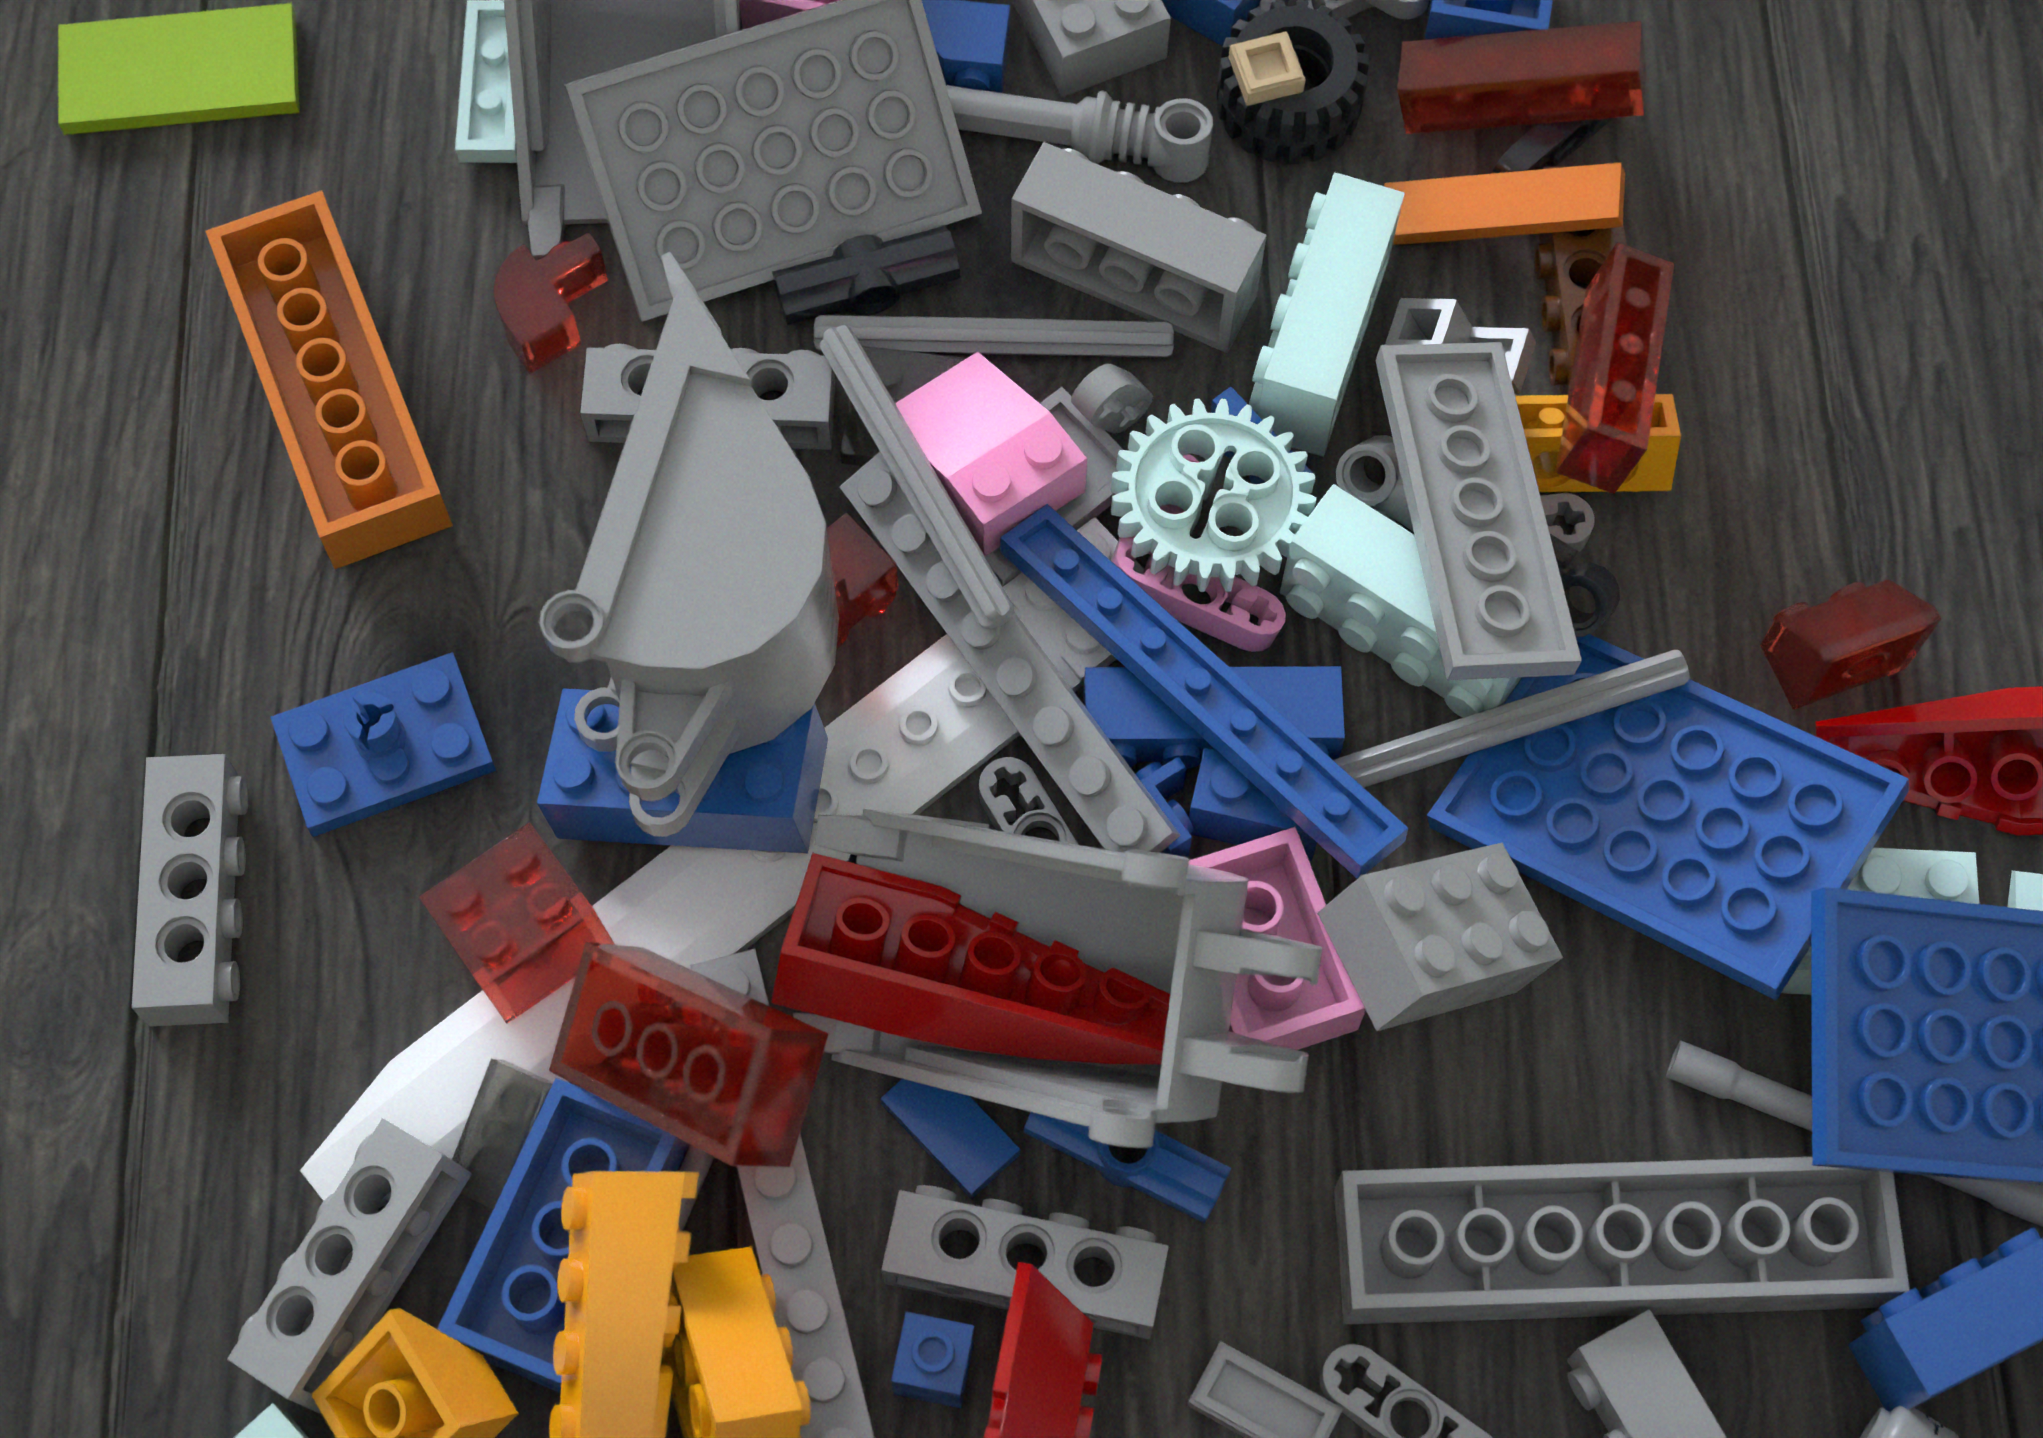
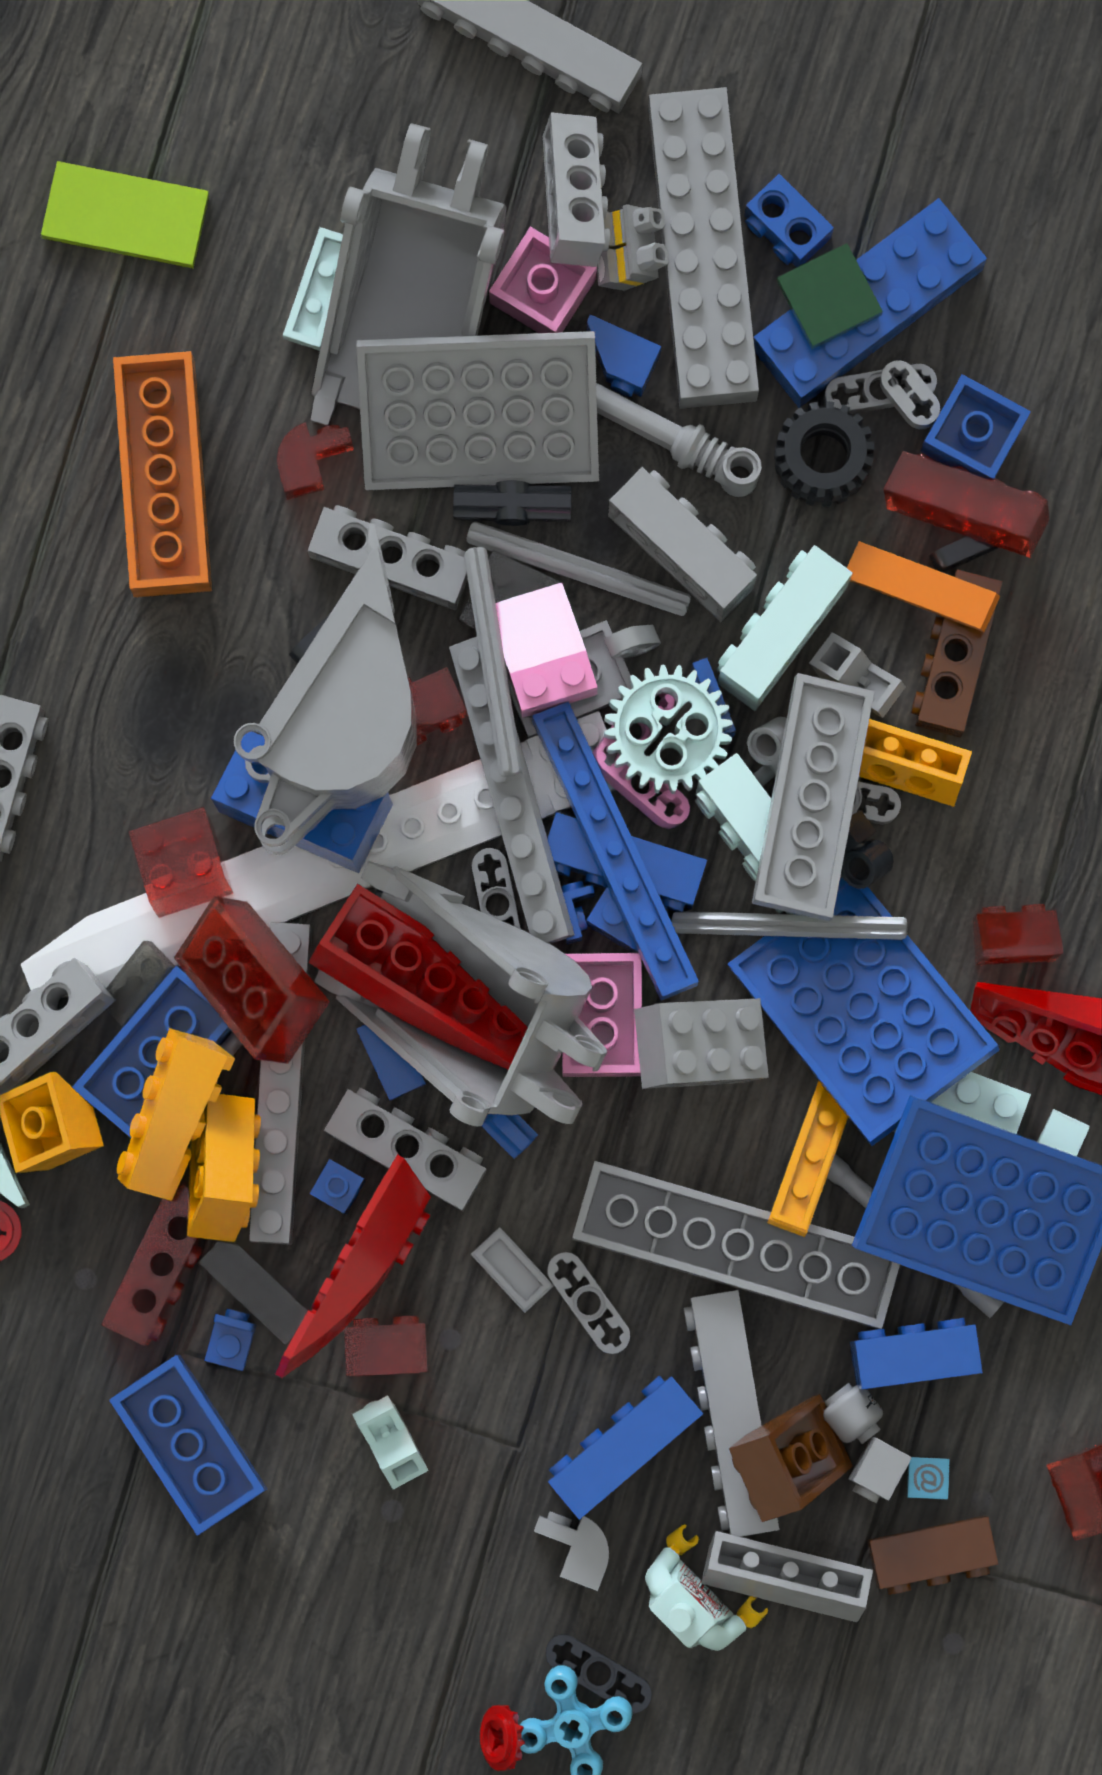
camera: 20 degrees right, 15 degrees up
blue plate [270,652,496,837] -> none
tan tile [1229,31,1305,106] -> none
clear red brick [1555,242,1674,494] -> none
none -> light orange tile [767,1080,848,1237]

